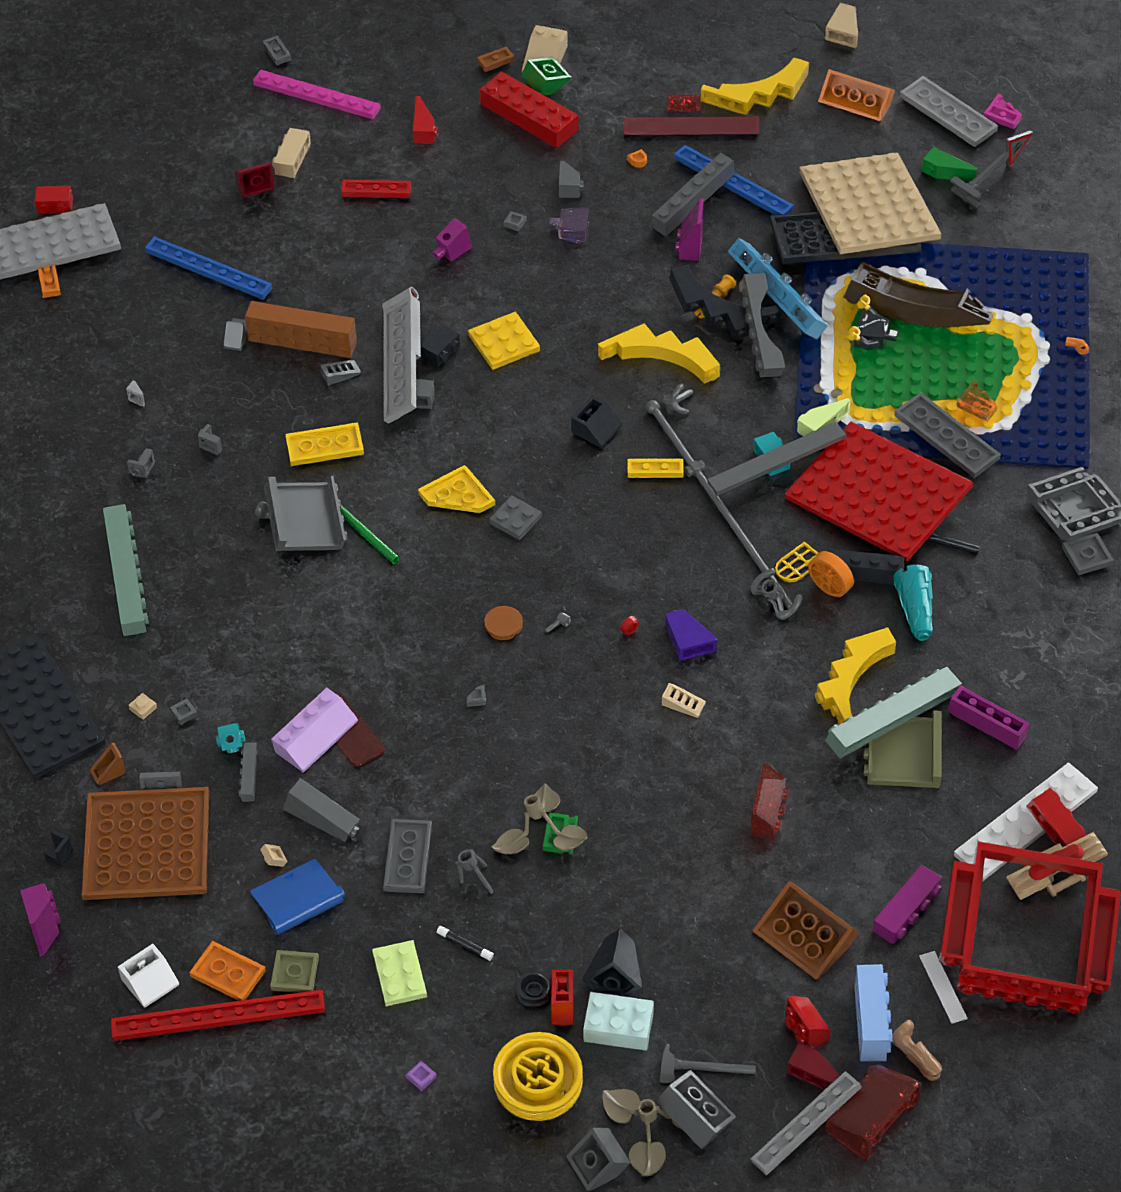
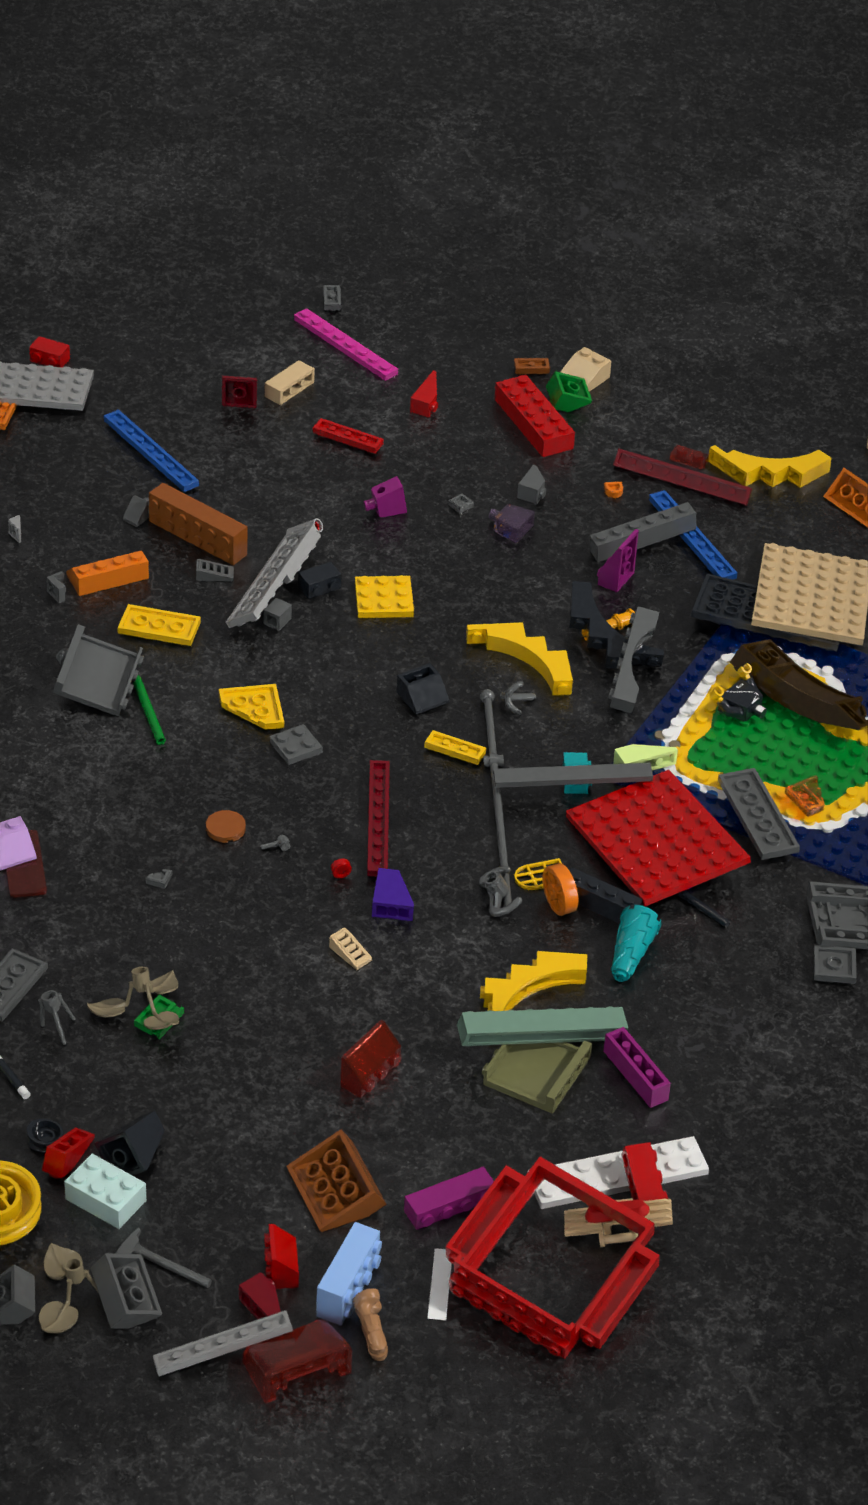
camera: 20 degrees right, 10 degrees down
dark azure piece [728,238,828,339] -> none
none -> orange slope [66,551,149,596]
none -> dark red plate [367,760,390,876]

